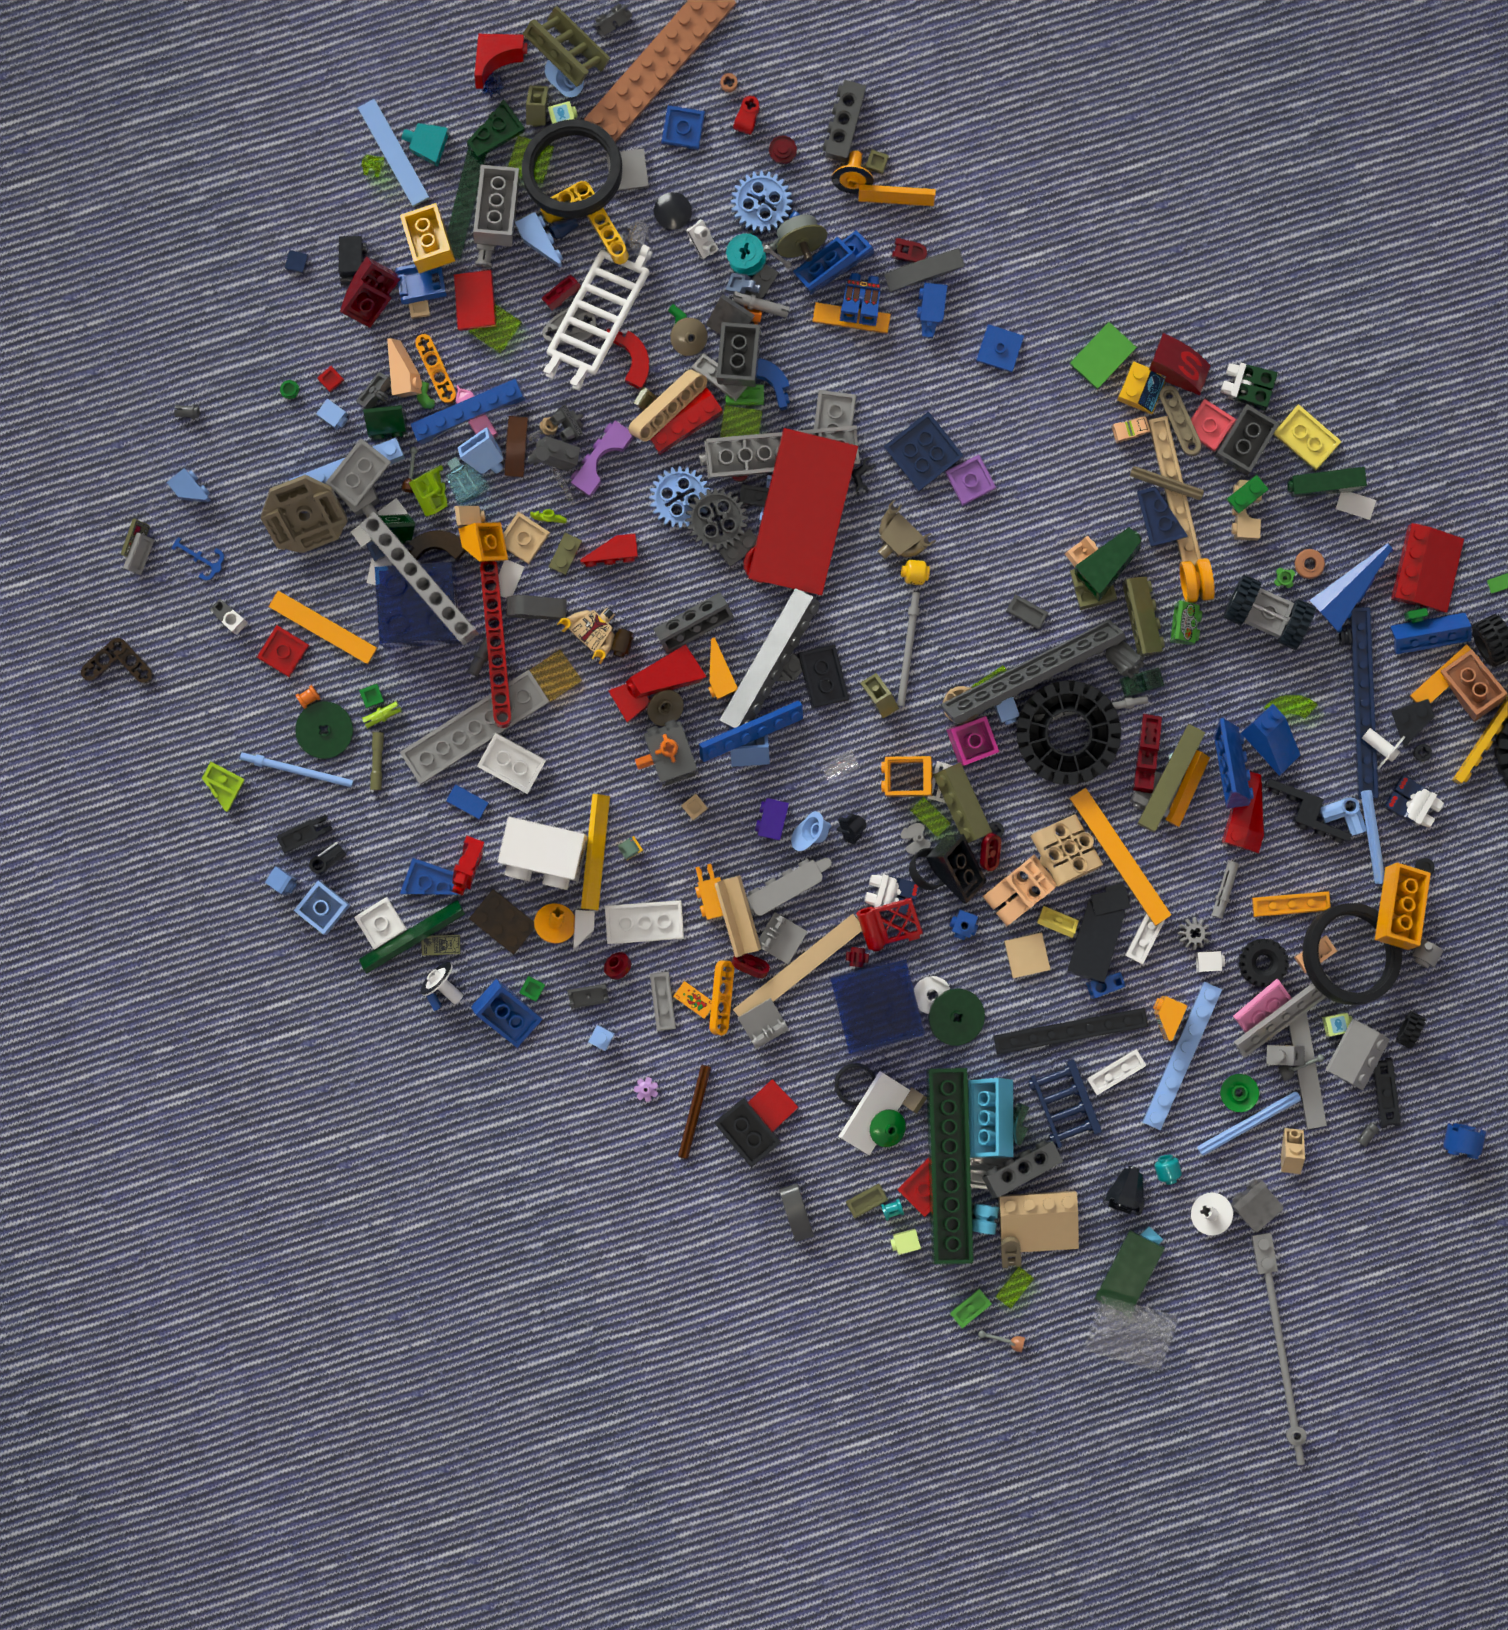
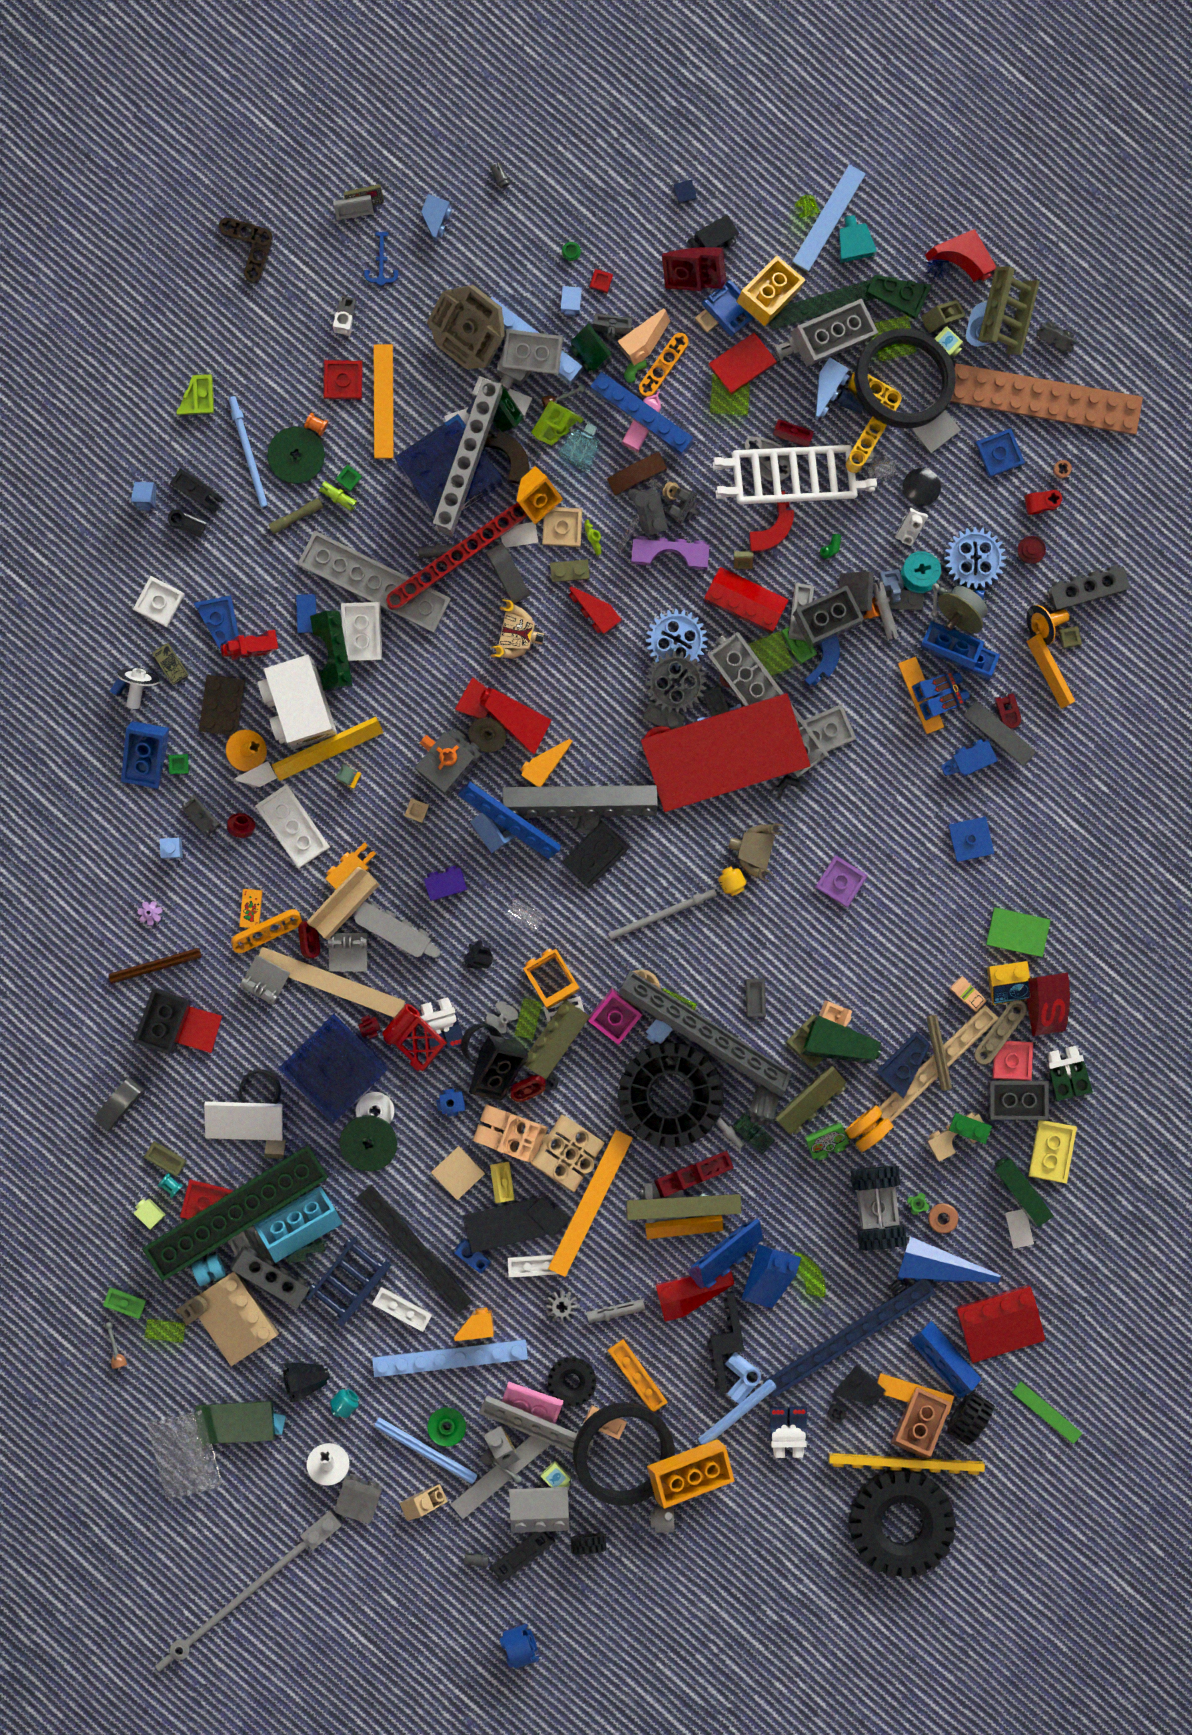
camera: 55 degrees right, 0 degrees up
light blue brick [294,881,350,935] -> none
dark green tile [359,900,465,974] -> none
tan slope [454,506,486,528] -> none
light blue torso [458,427,503,473] -> none
clear yellow tile [529,649,582,702] -> none
dark brown brick [611,628,634,658] -> none
tan beam [629,370,707,441] -> none
light grey tile [650,971,676,1031] -> none
dark grey brick [653,592,734,654] -> none
dark tan dish [670,317,707,356] -> none
light blue piece [791,811,831,851] -> none
olive slope [860,673,899,718] -> none
green dish [870,1109,906,1147] -> none
dark blue plate [883,411,964,492] -> none
white brick [1195,951,1225,972] -> none
white piece [1362,728,1405,770] -> none
green plate [1404,608,1428,623] -> none
black tile [1414,858,1435,875] -> none
none -> dark green arch [310,611,353,691]

